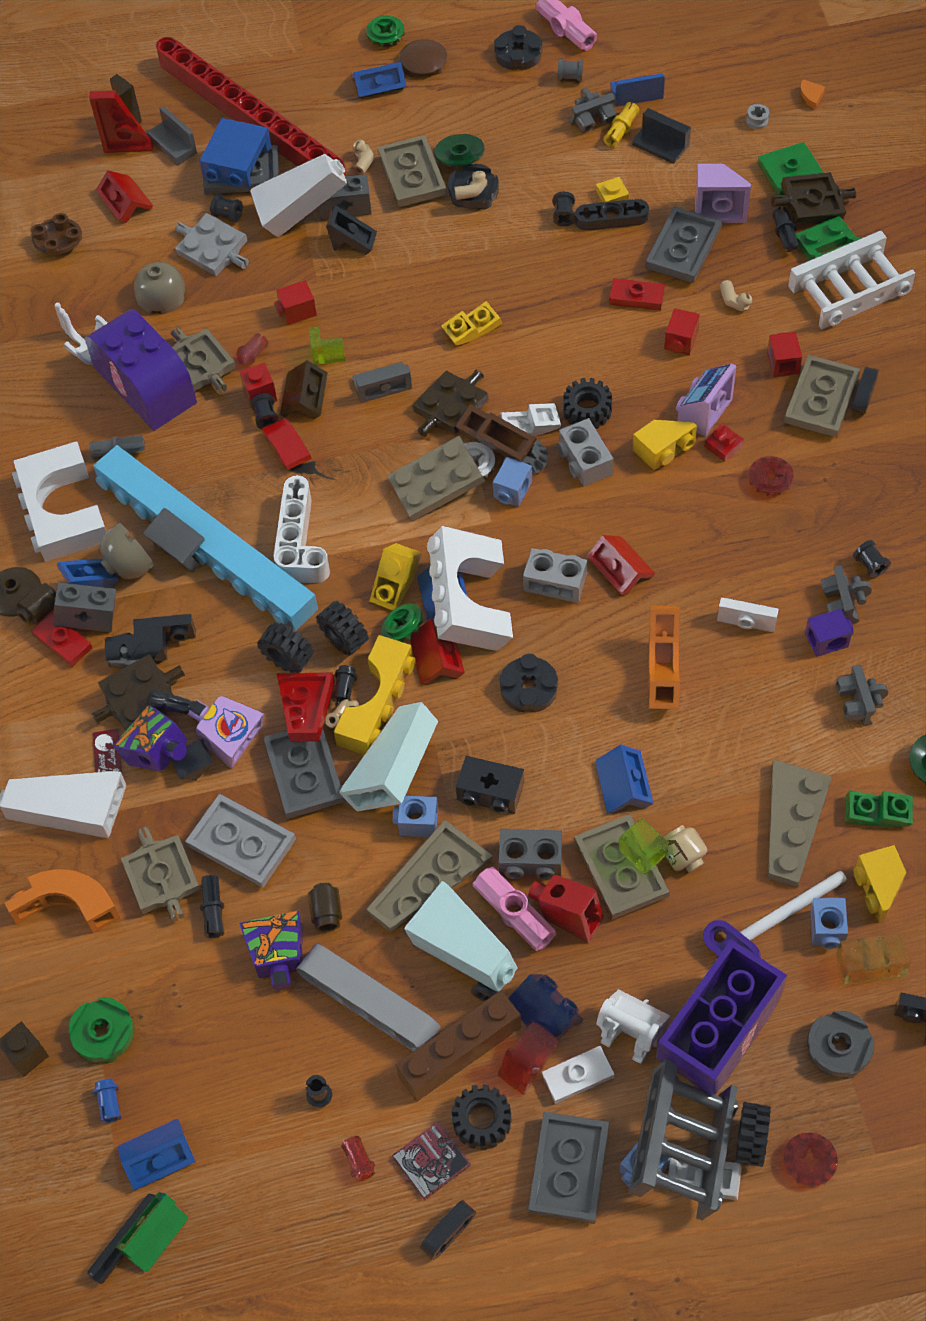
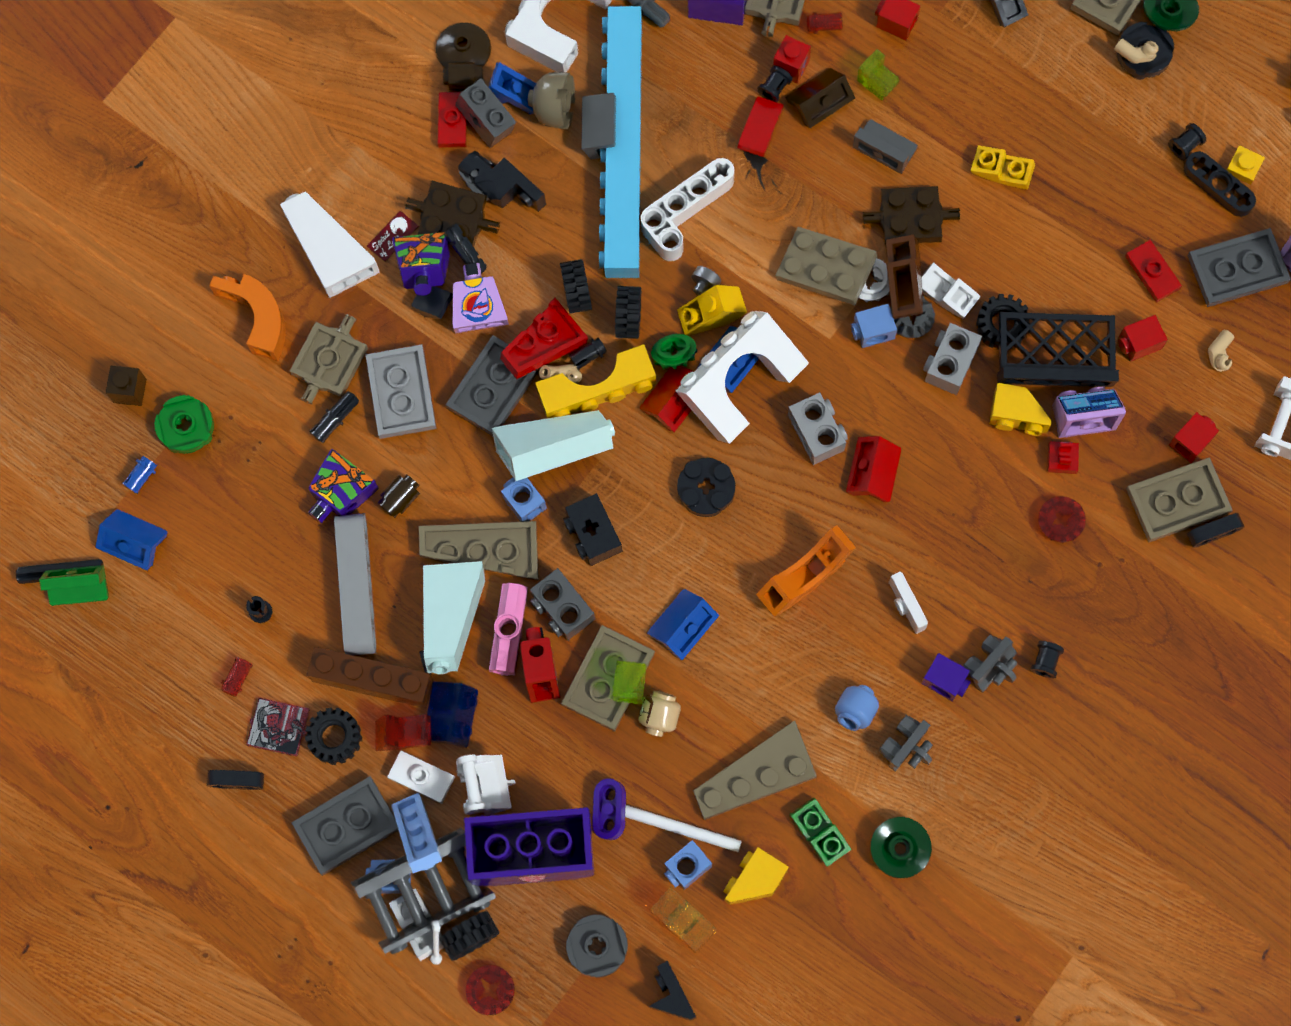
camera: 50 degrees right, 15 degrees up
none -> light blue plate [391,793,442,874]
none -> white hinge [430,920,442,965]
none -> flat silver tile [691,266,722,295]
none -> medium blue head [835,685,879,731]
none -> black fence [997,312,1119,387]

